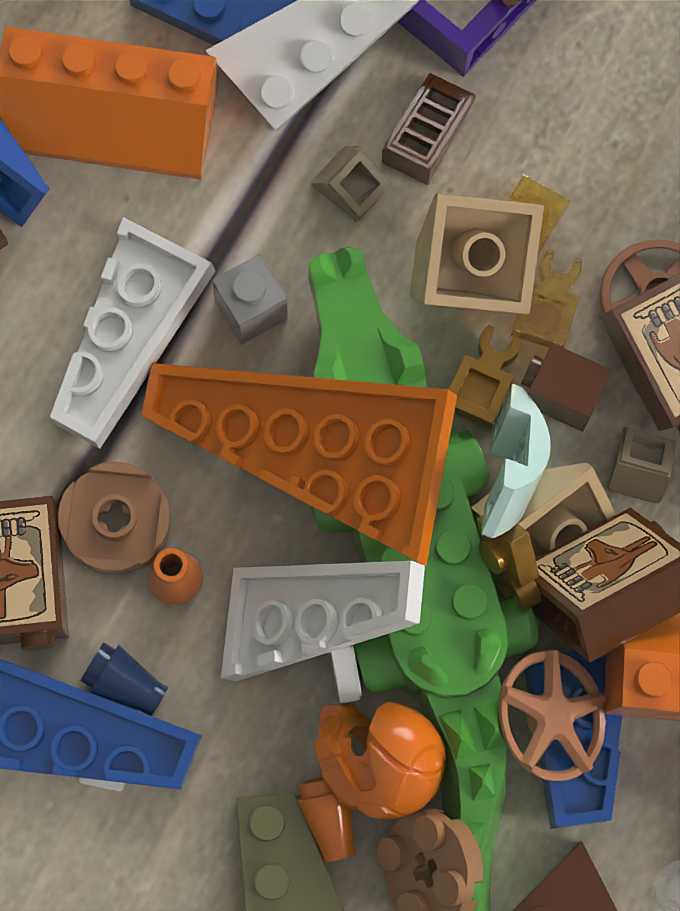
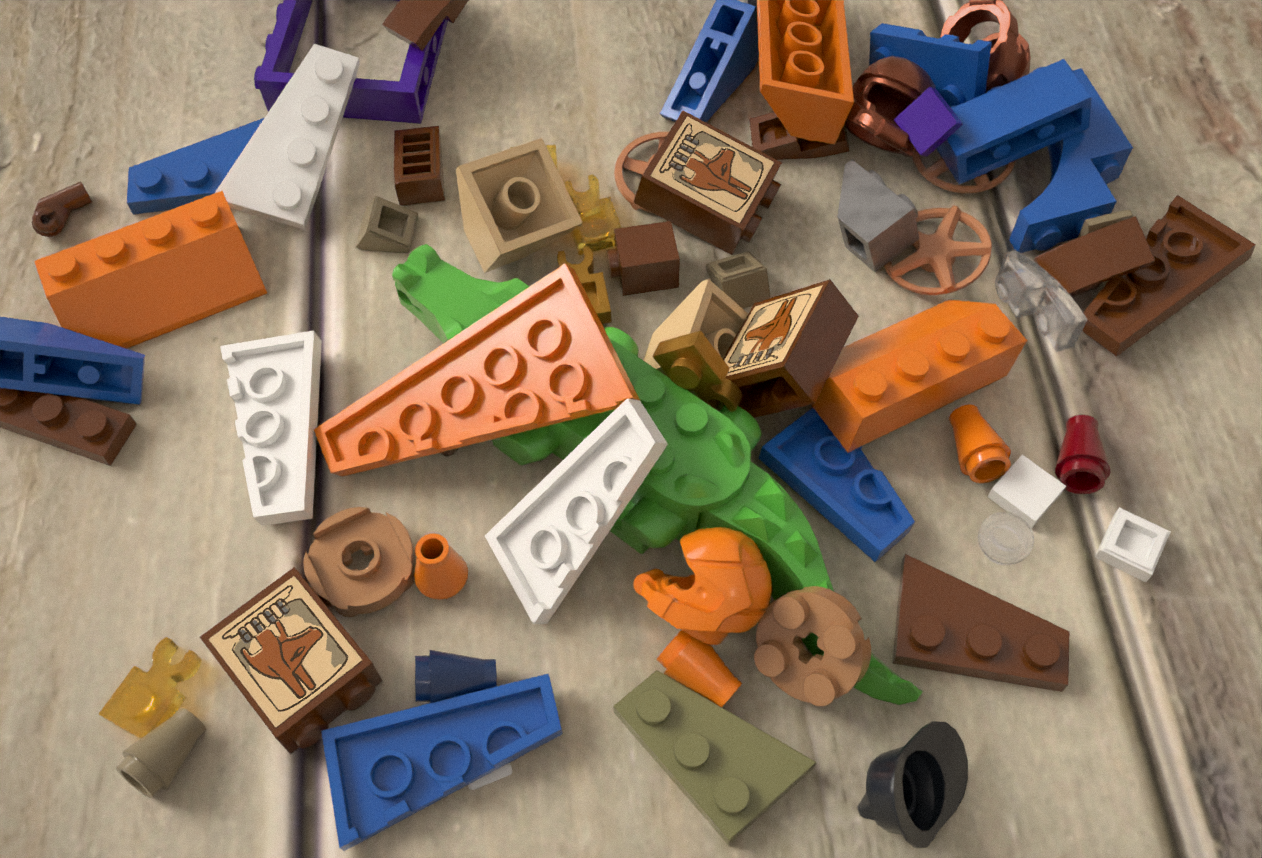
camera: 30 degrees left, 15 degrees down
light grey brick [212,254,288,345] -> none
white tile [329,645,362,704] -> none
light aqua slope [481,384,551,538] -> none
nougat wheel [498,650,607,781] -> none

